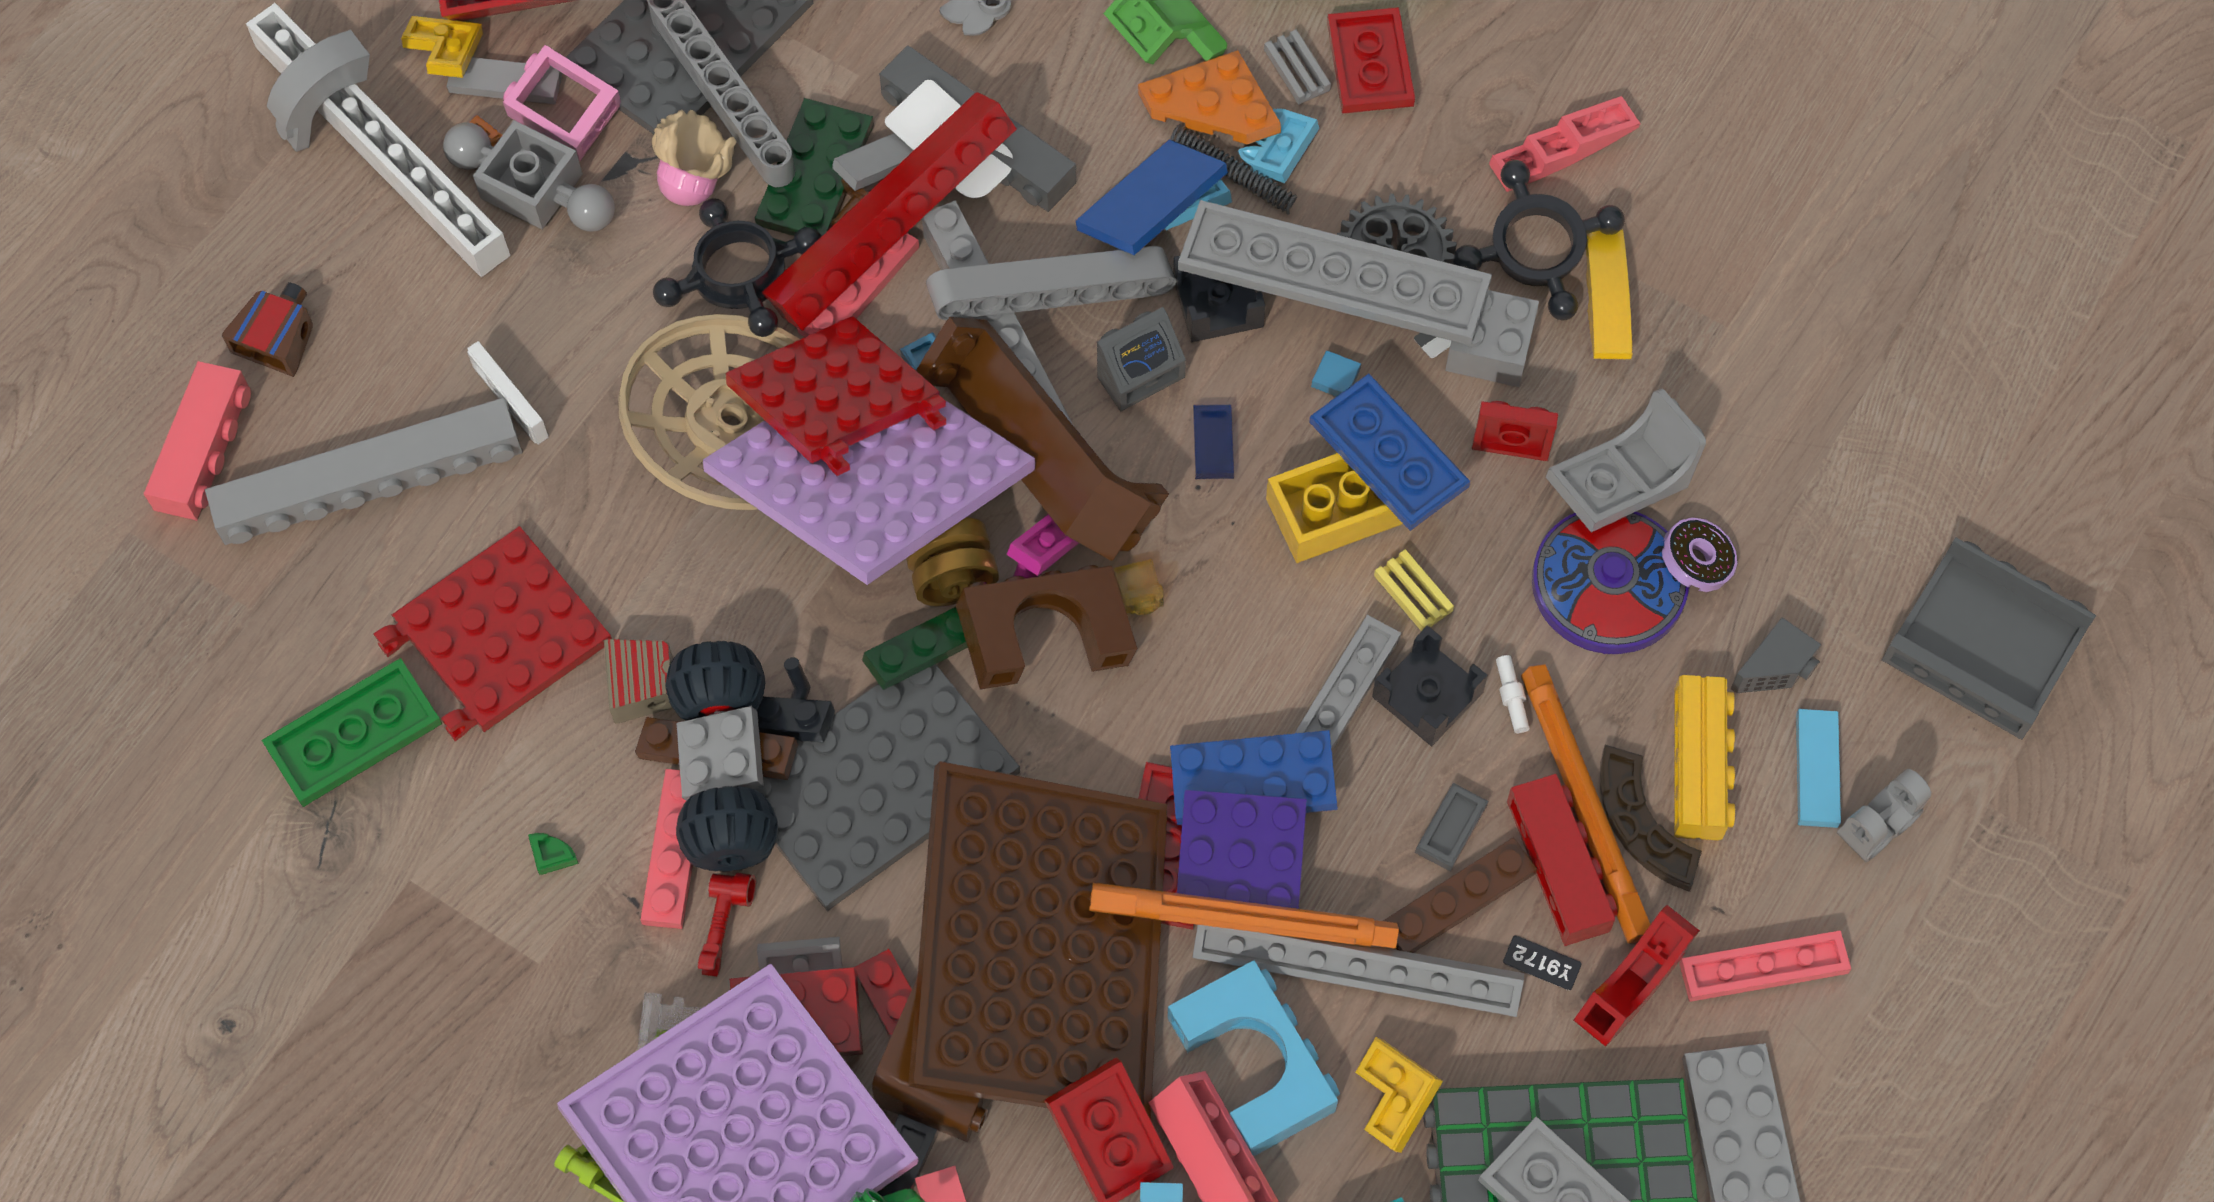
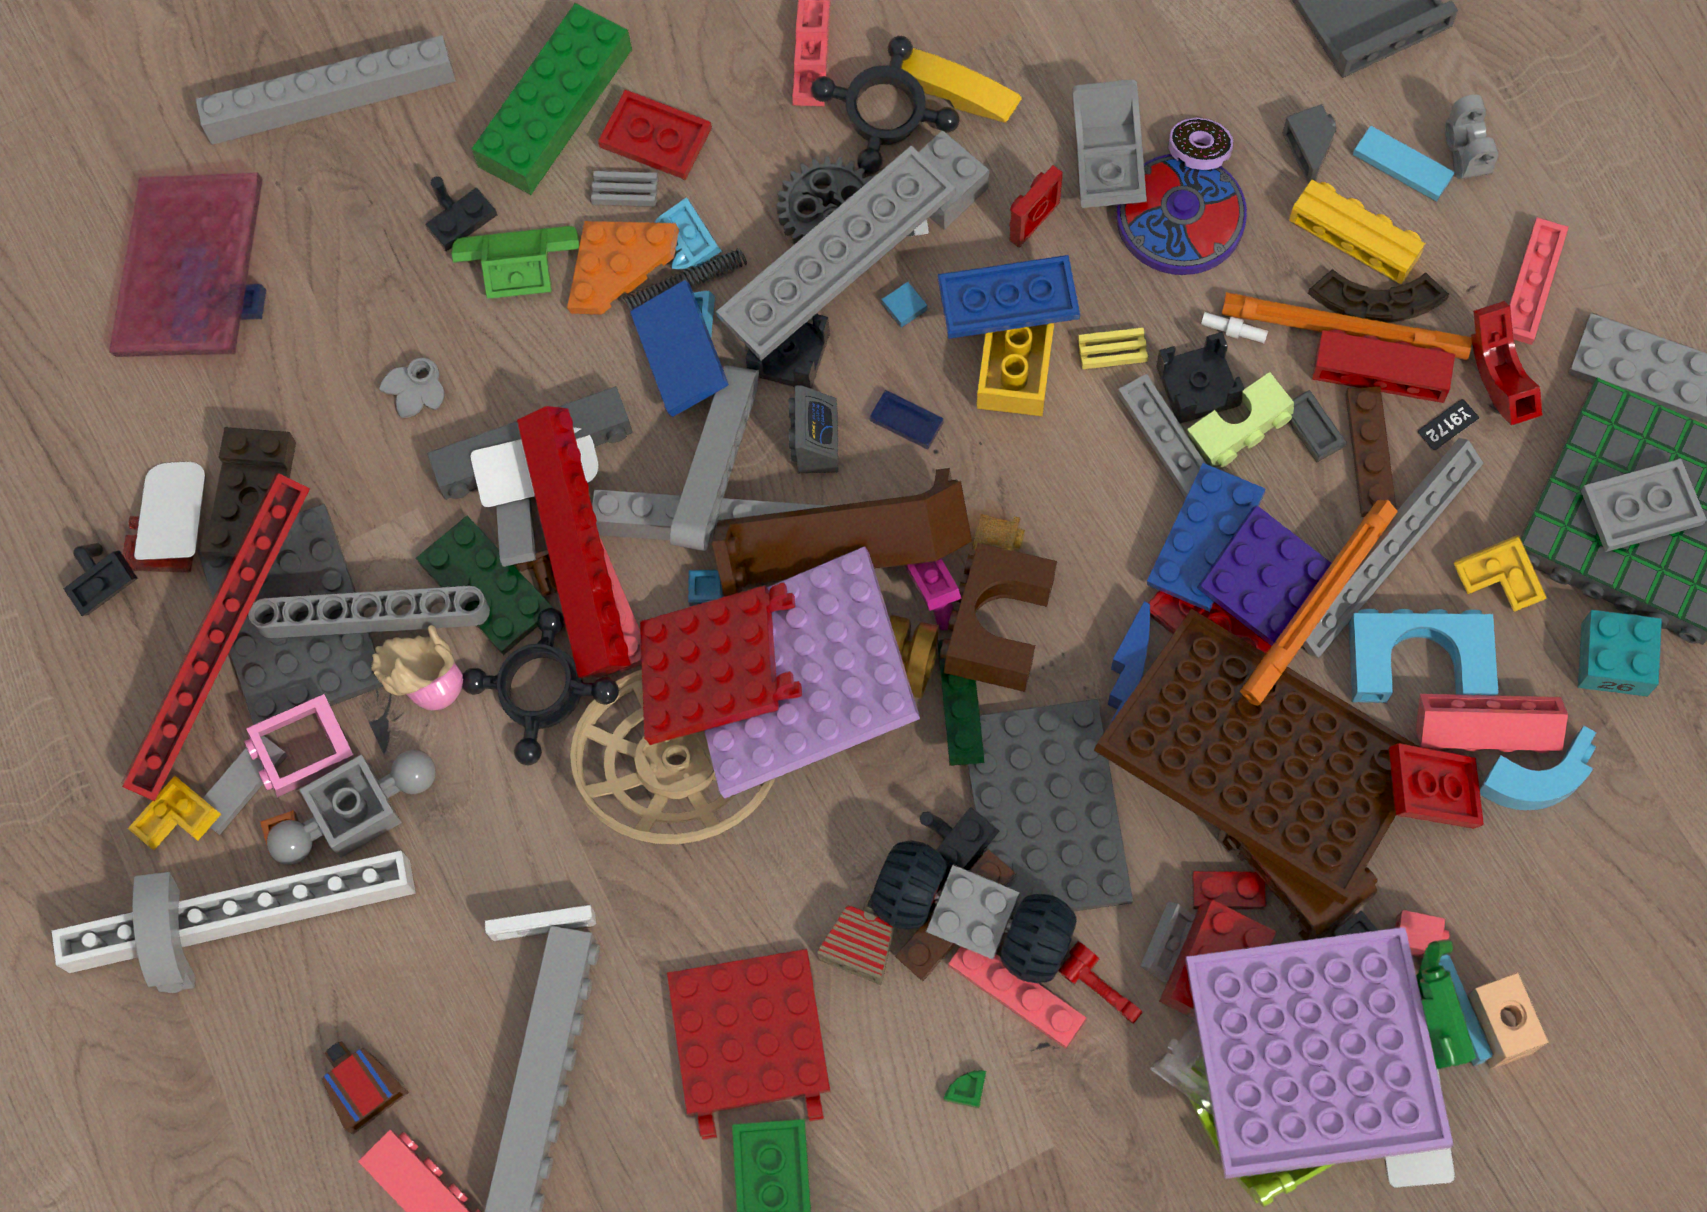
camera: 55 degrees left, 5 degrees up
none -> blue slope [1108,601,1150,727]
none -> yellowish green arch [1187,372,1294,467]

